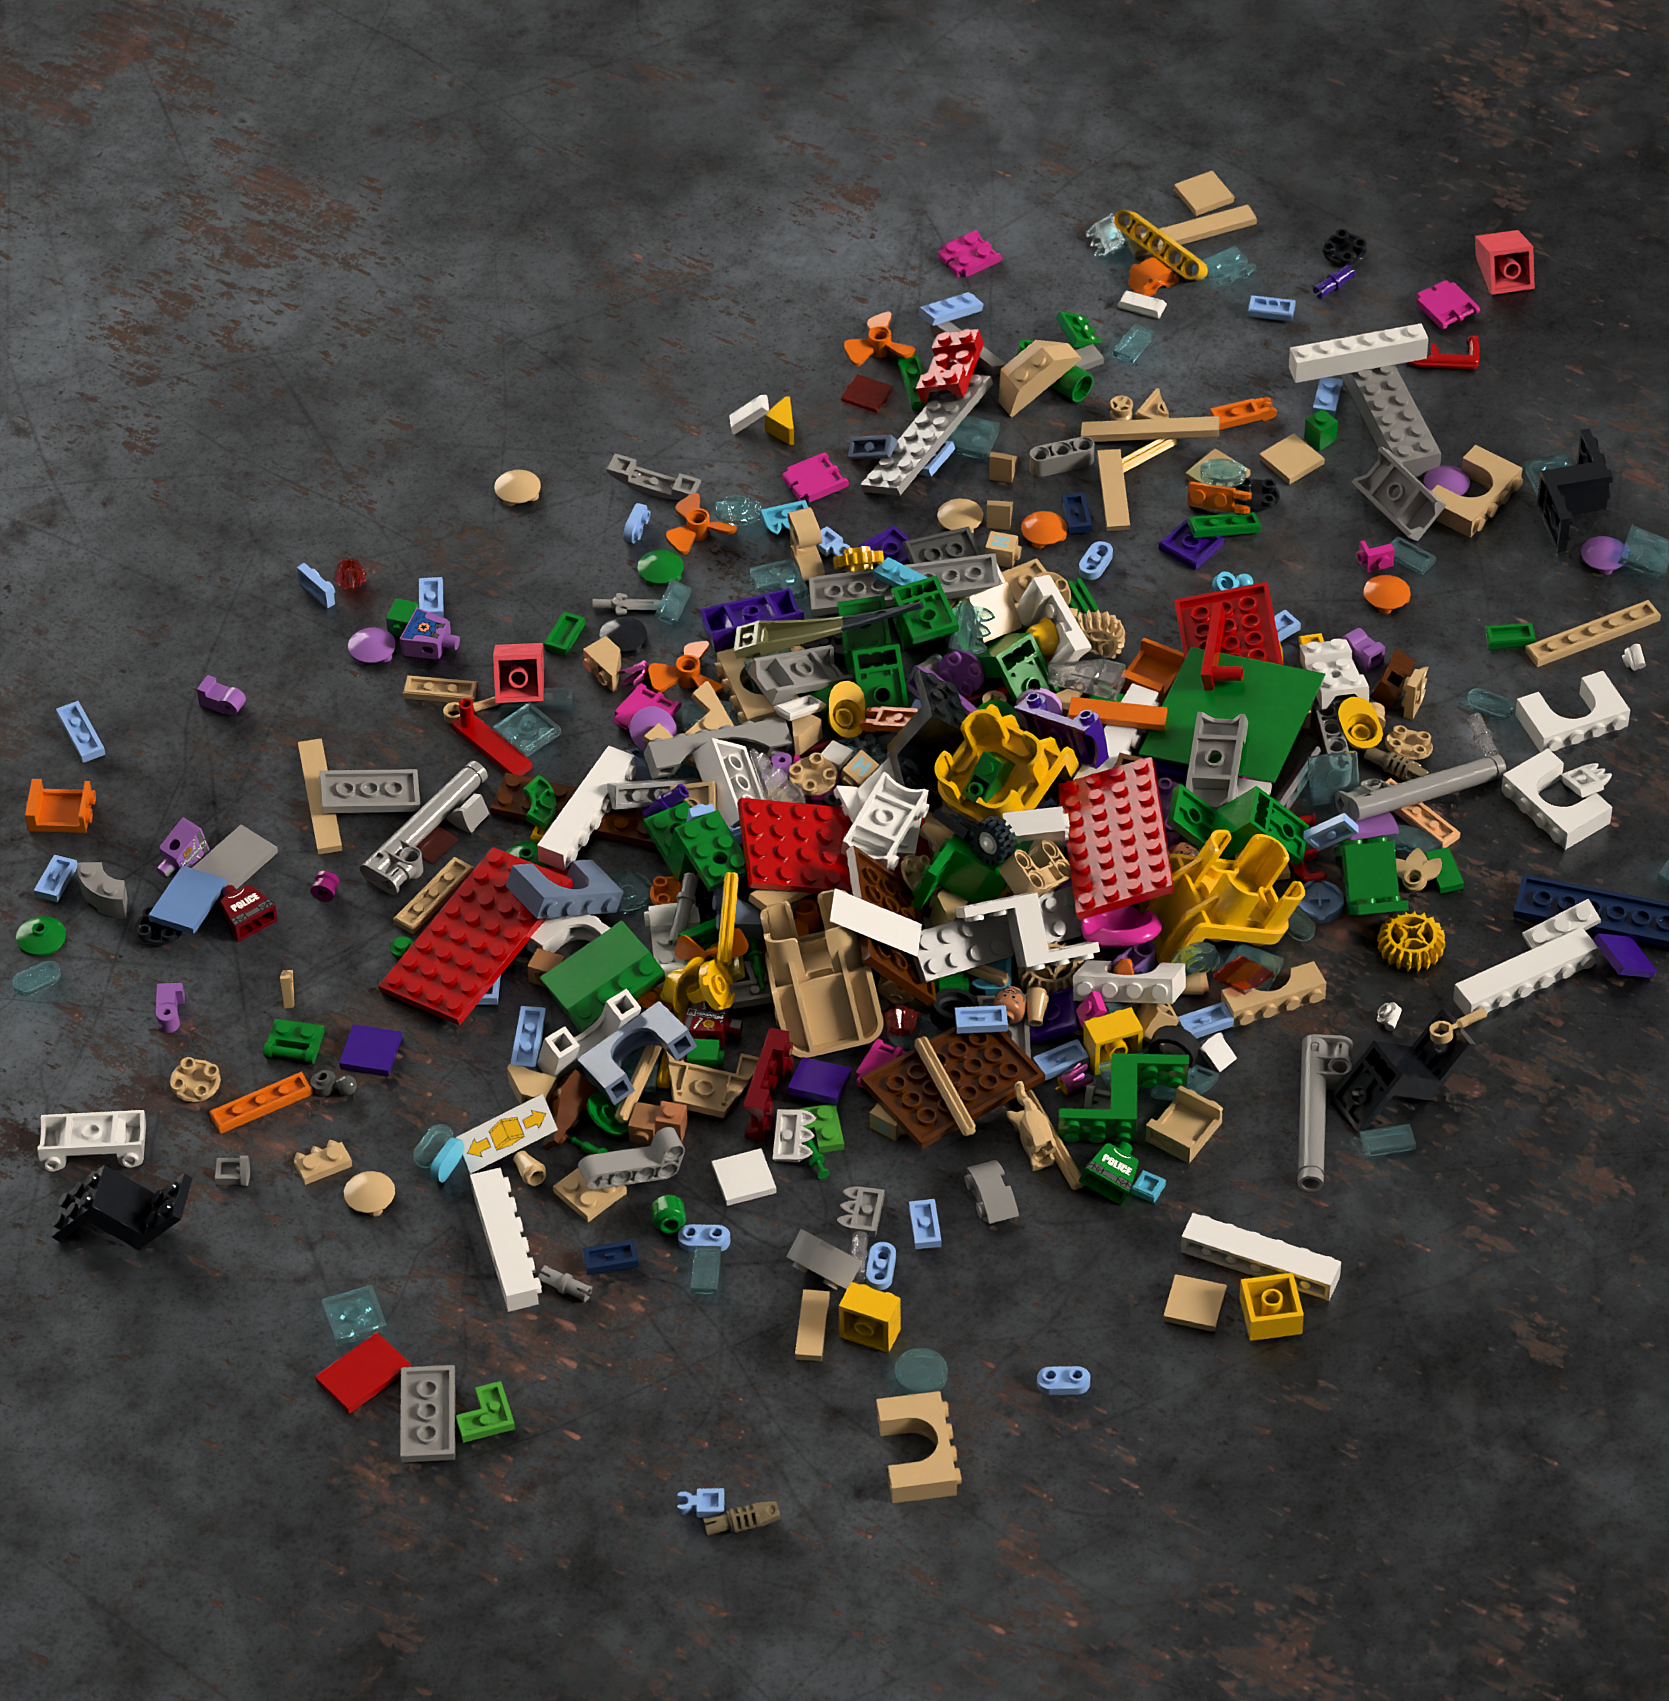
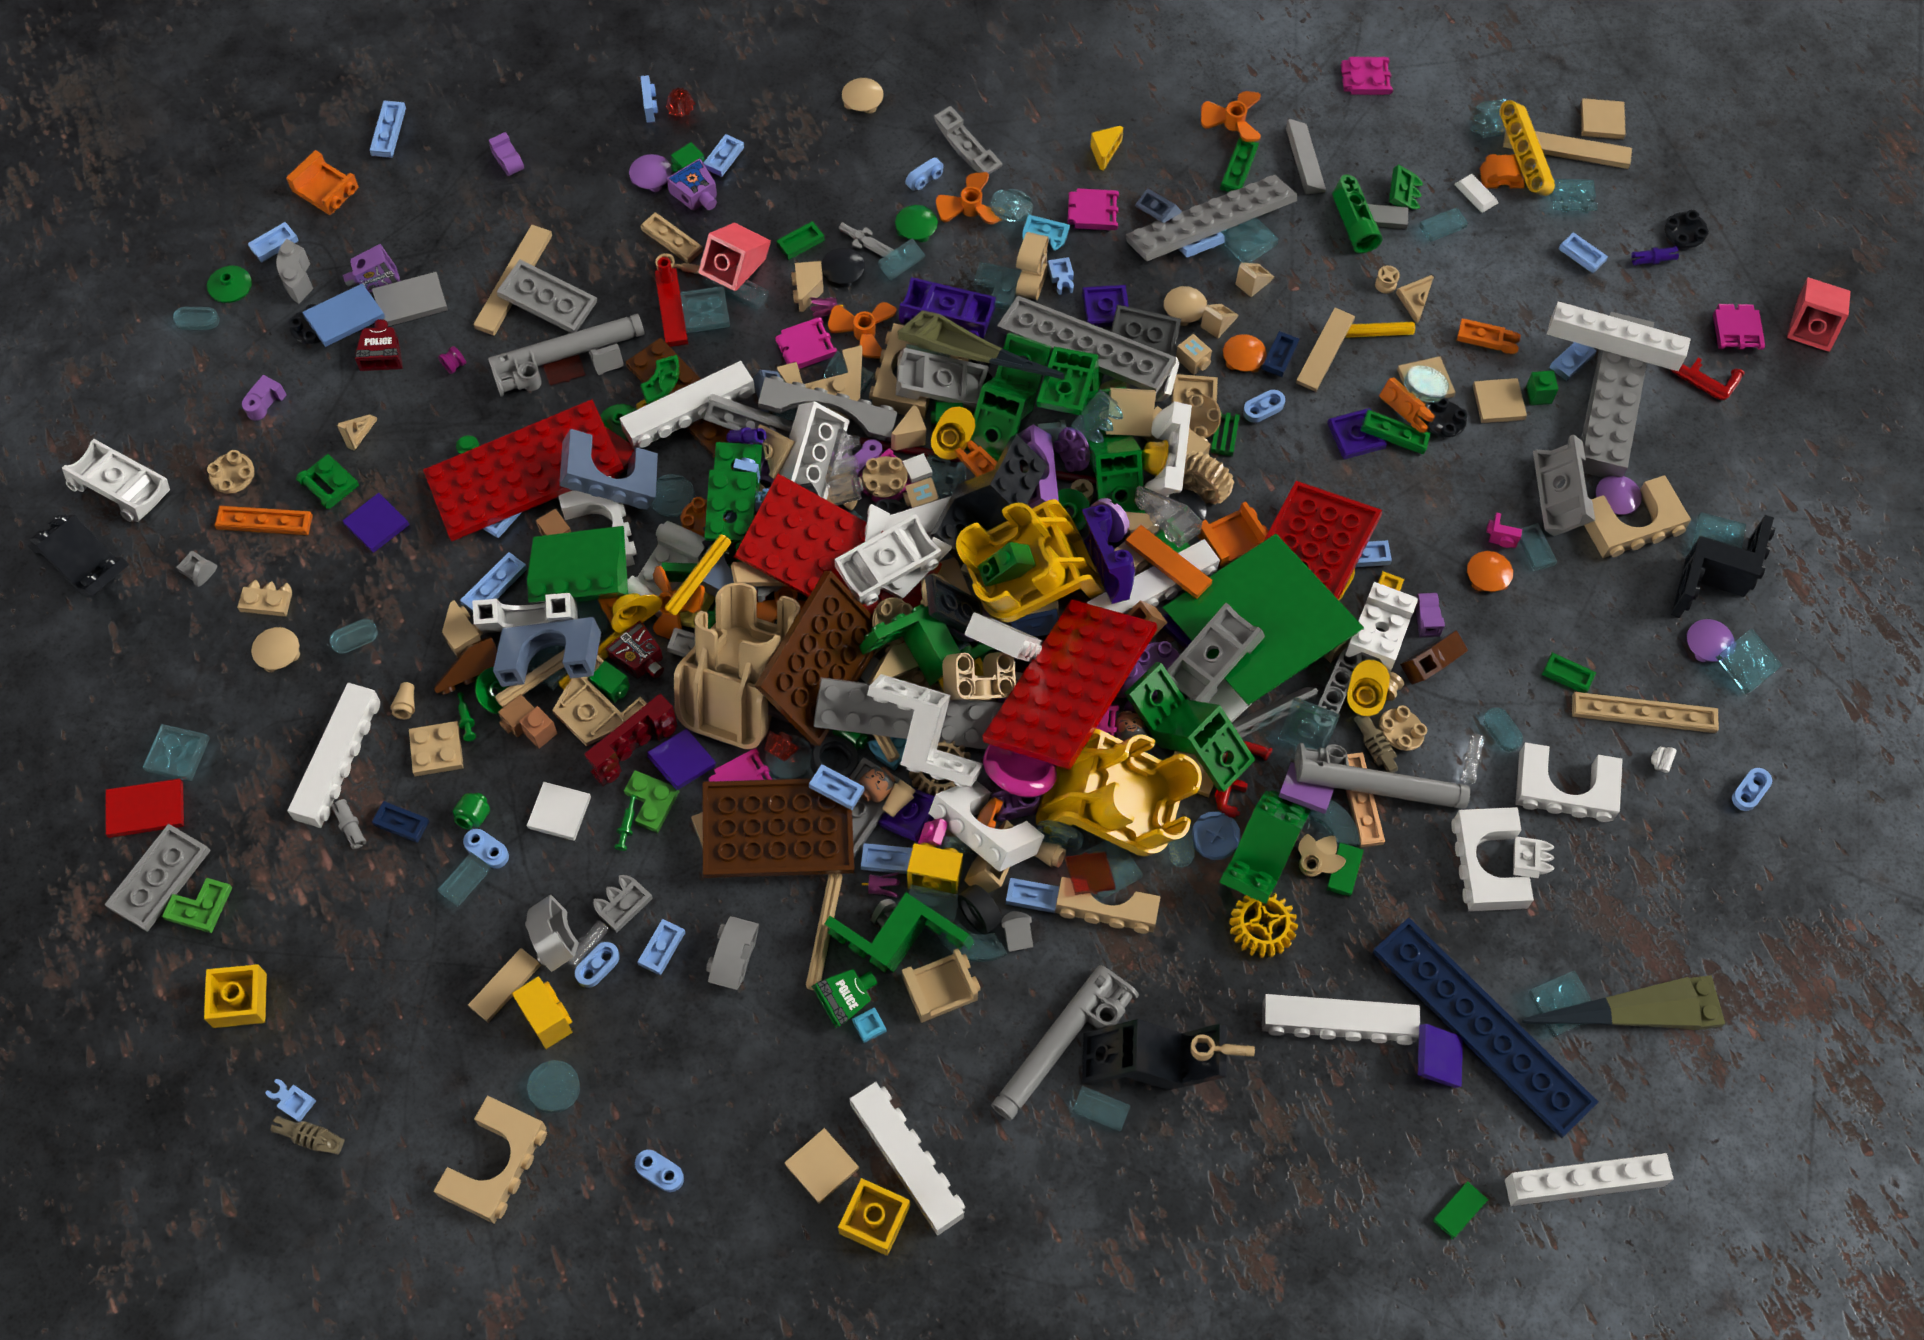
camera: 30 degrees right, 15 degrees up
dark grey plate [311,1070,357,1096] -> none
tan tile [393,857,474,935] -> none
medium azure tile [430,1137,464,1182] -> none
white sticker [456,1094,558,1174] -> none
light grey beam [578,1127,685,1190] -> none
medium lavender dish [629,706,677,753] -> none
light grey pin [667,873,700,947] -> none
yellow tile [685,960,735,1011] -> none
white tile [729,395,769,434] -> none
white plate [773,1109,816,1162] -> none
white tile [774,695,826,721] -> none
white sticker [830,889,922,957] -> none
yellow gear [833,546,884,572] -> none
clear red piece [841,374,893,413] -> none
medium azure plate [873,557,942,588] -> none
tan axle [915,1036,976,1136] -> none
red piece [916,329,984,403] -> none
light blue plate [918,292,984,326] -> none
black wheel [969,816,1017,865] -> none
tan wedge [998,340,1082,418] -> none
tan animal [1006,1081,1057,1171] -> none
light grey beam [1029,436,1094,477] -> none
tan tile [1081,416,1220,442] -> none
red piece [1201,602,1243,691] -> none
medium azure plate [1212,572,1253,592] -> none
light blue plate [1304,813,1359,851] -> none
white plate [1377,1002,1402,1031] -> none
tan plate [1401,667,1428,720] -> none
white plate [1522,899,1601,950] -> none
none -> yellow brick [204,964,267,1028]

